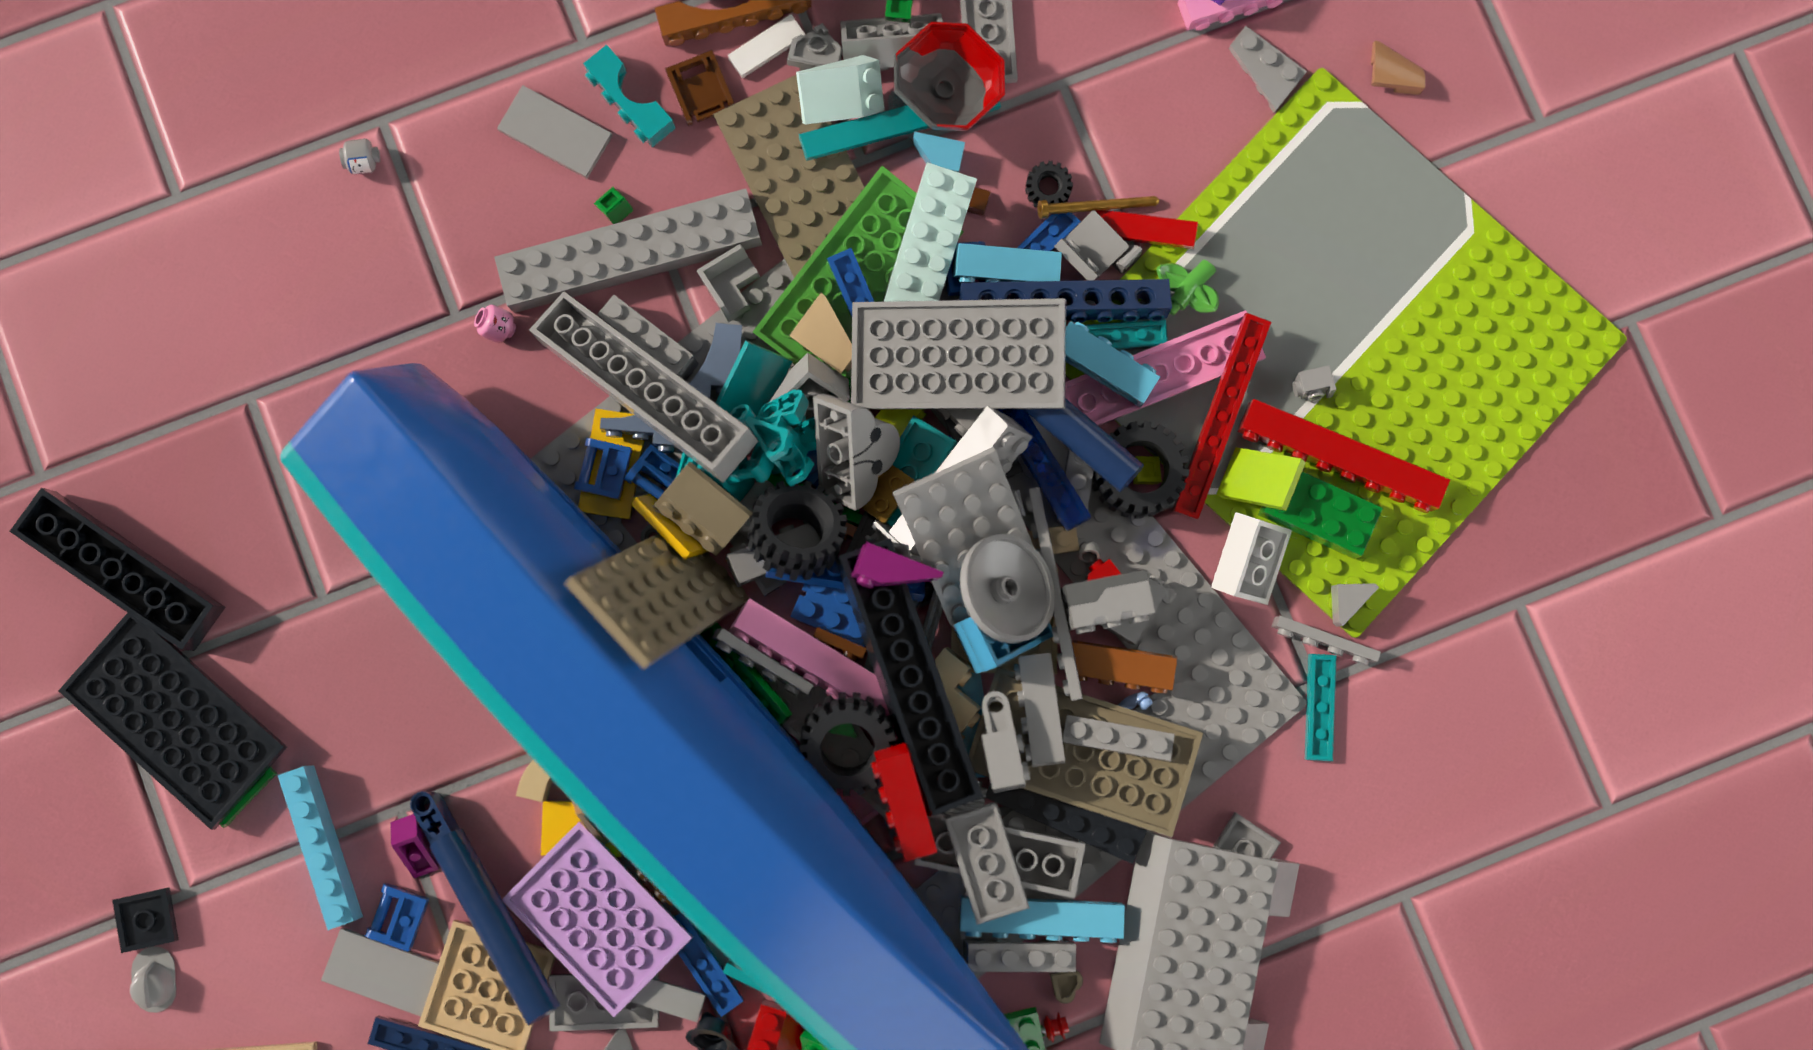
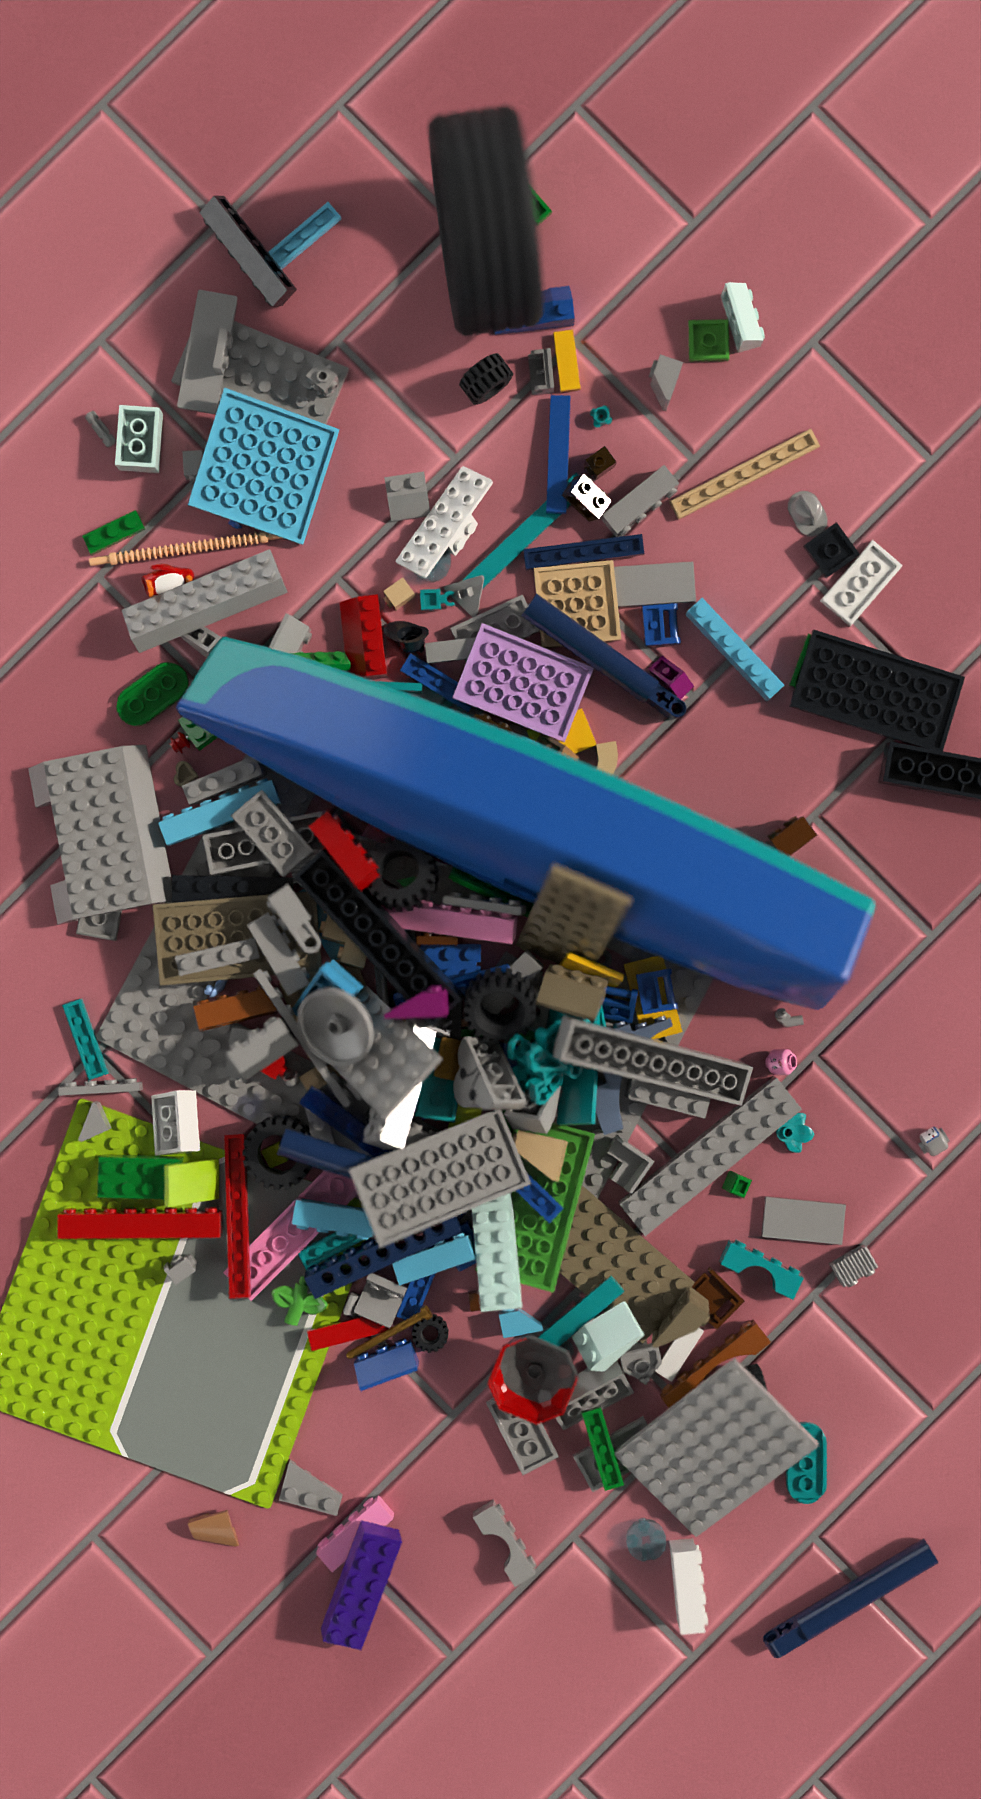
camera: 155 degrees right, 5 degrees up
none -> blue slope [354,1338,419,1392]
none -> dark tan slope [652,1286,710,1348]
none -> reddish brown brick [765,816,817,857]
none -> light grey arm [775,1008,804,1027]
none -> teal plate [776,1113,815,1153]
none -> white tile [820,540,903,626]
none -> light grey brick [829,1244,878,1288]

